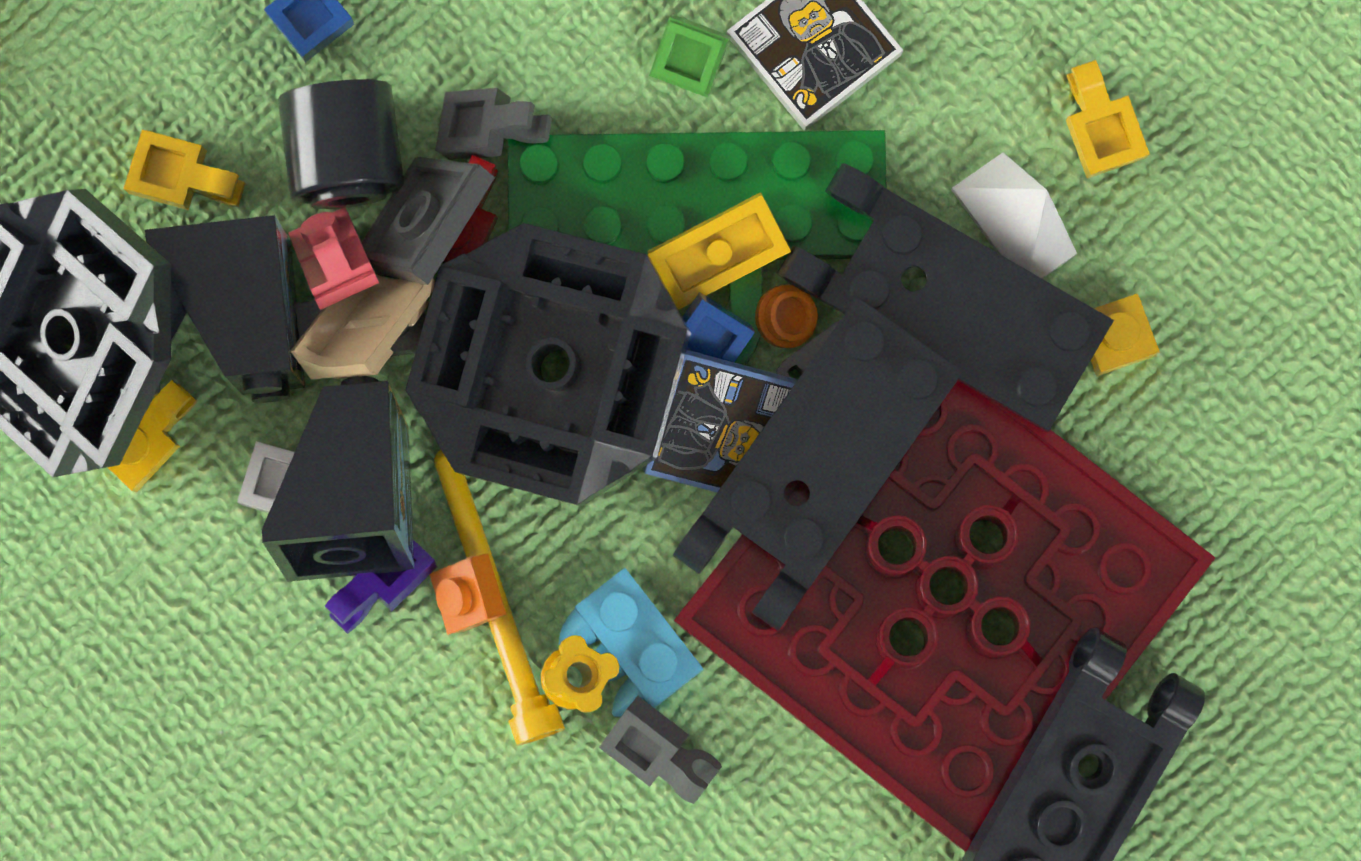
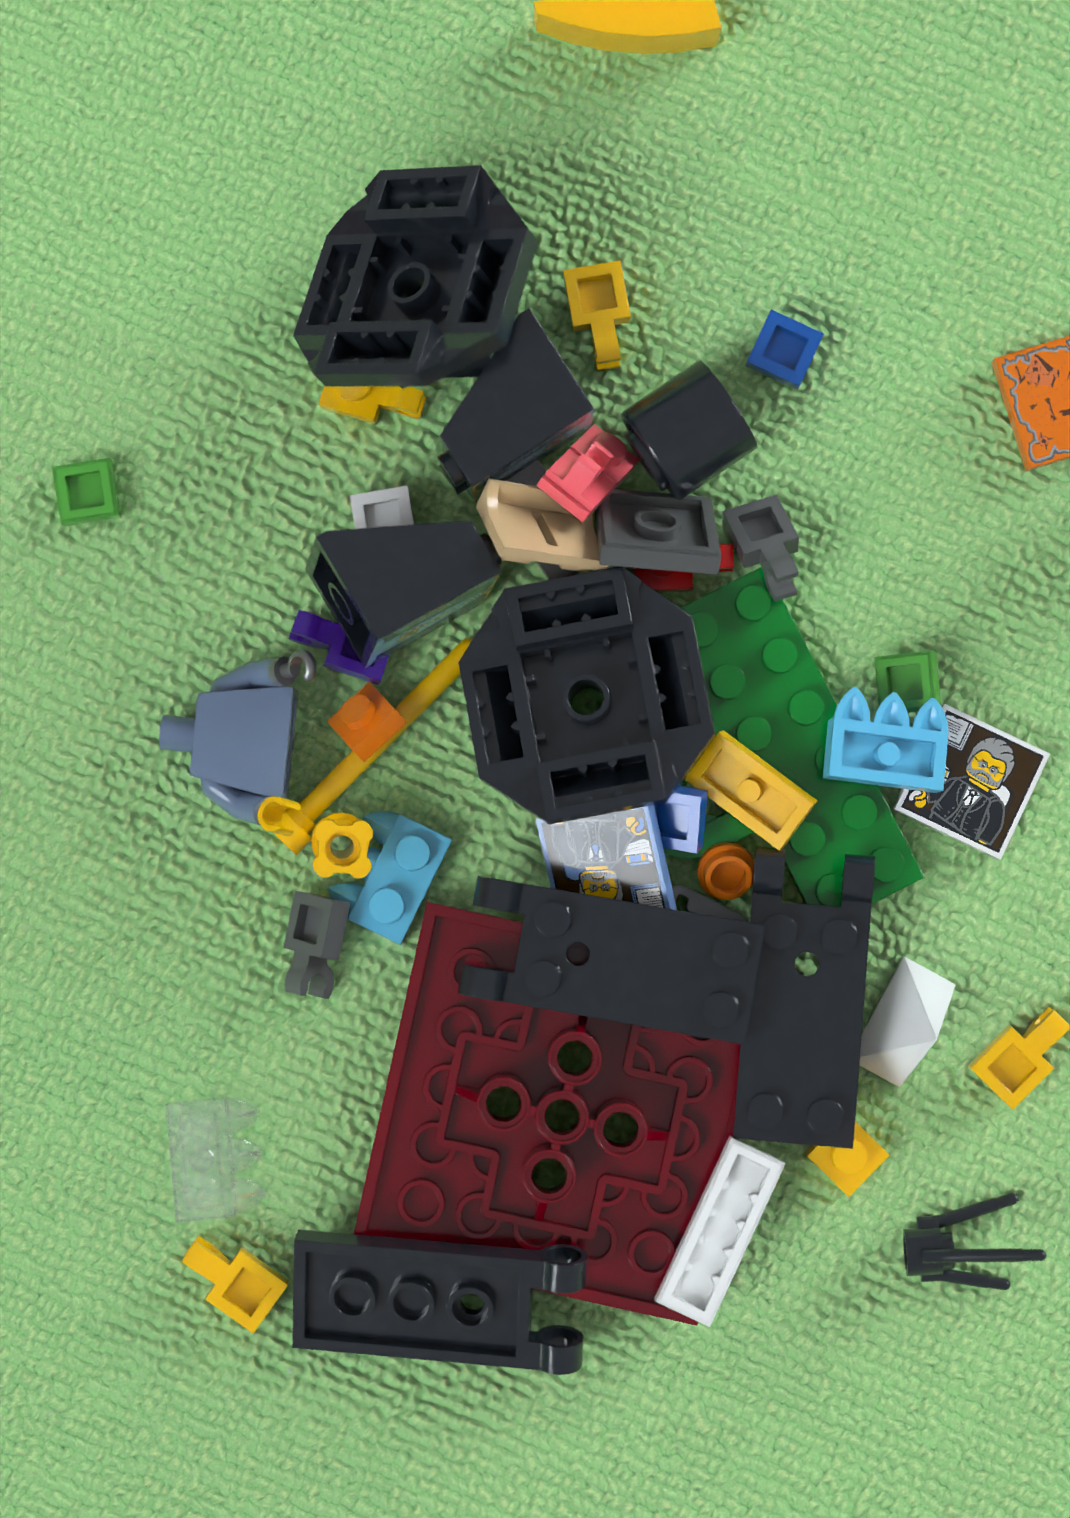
camera: 60 degrees right, 5 degrees up
none -> bright green tile [52,458,122,527]
none -> sand blue torso [159,649,317,836]
none -> white plate [654,1136,786,1327]
none -> medium azure plate [823,687,949,793]
none -> black plant [903,1193,1047,1290]

